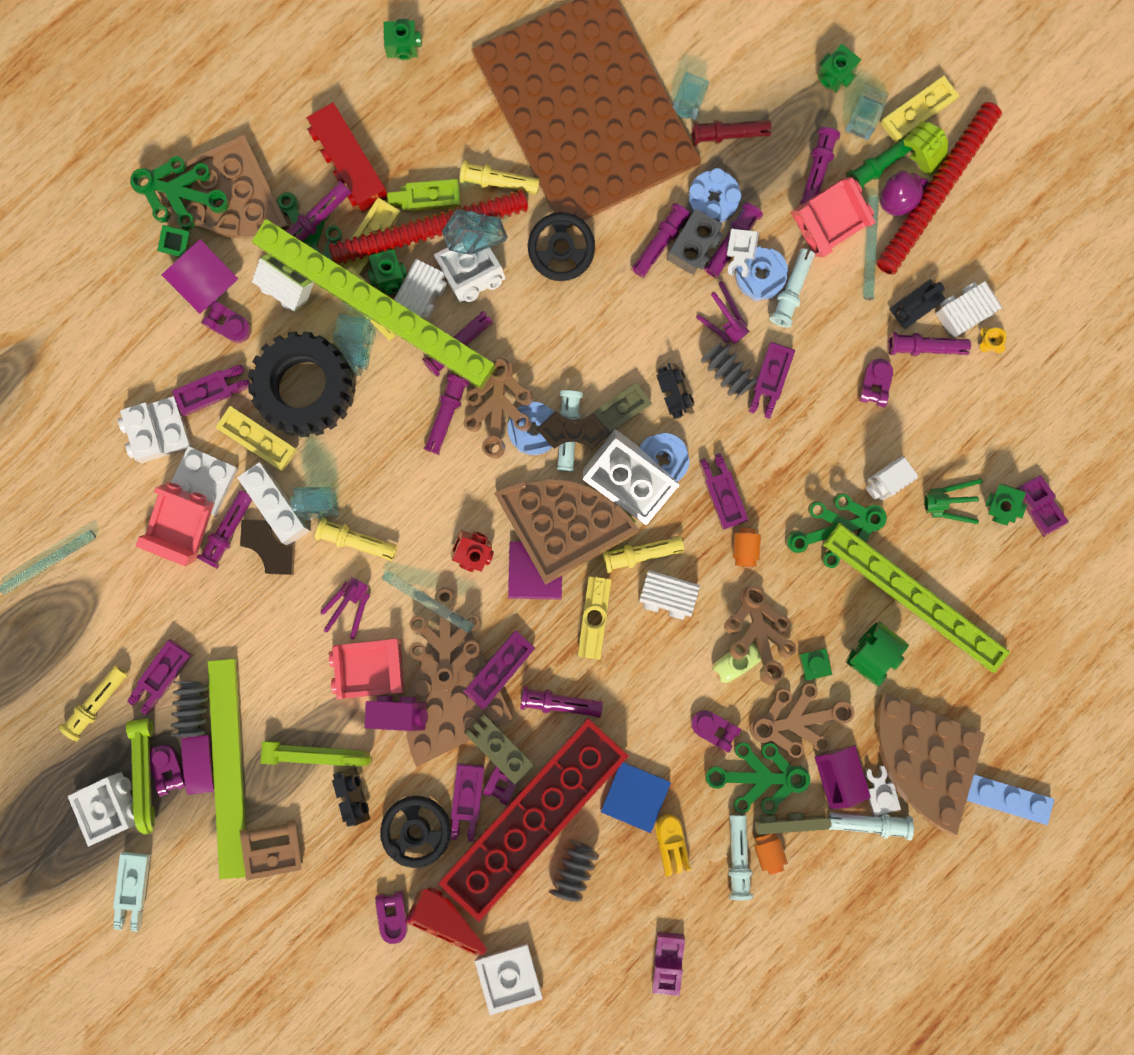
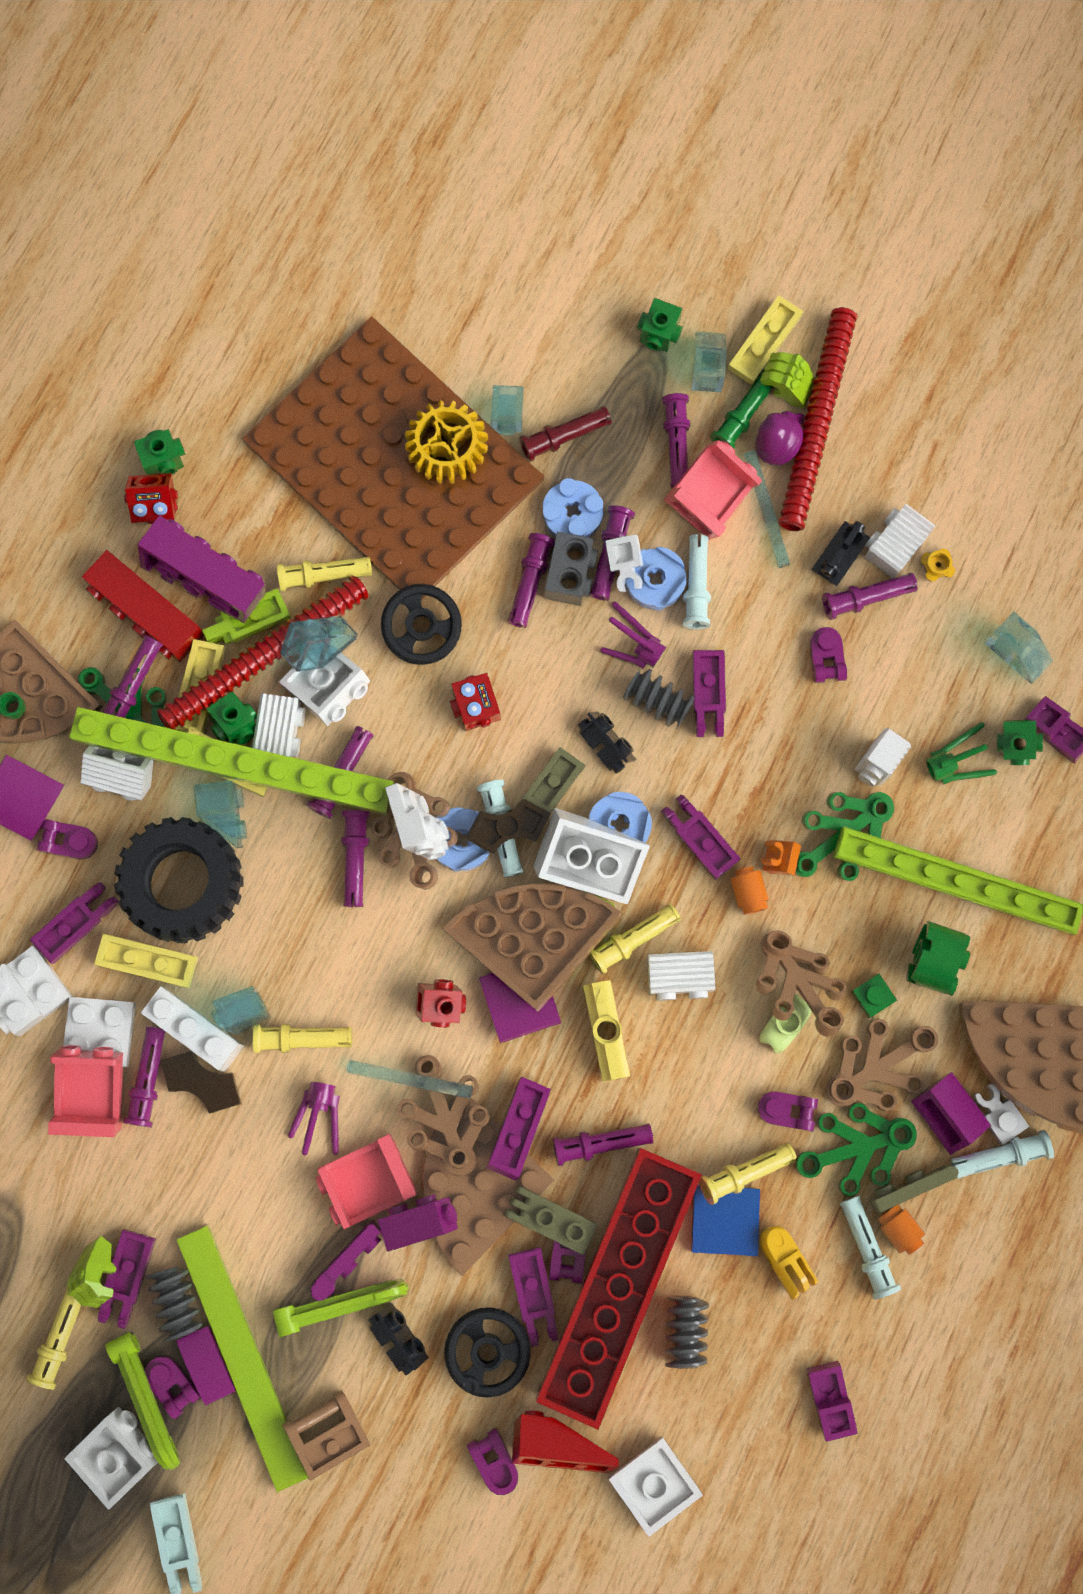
camera: 20 degrees left, 5 degrees down
none -> lime hand [66,1236,116,1308]
none -> red head [124,473,178,524]
none -> magenta wedge [137,515,265,623]
none -> magenta hinge [310,1220,381,1302]
none -> white plate [385,783,449,860]
none -> yellow gear [405,400,488,484]
none -> red head [450,673,501,731]
none -> light yellow pin [699,1143,796,1205]
none -> orange tile [761,840,801,876]
none -> clear light blue slope [985,611,1053,684]

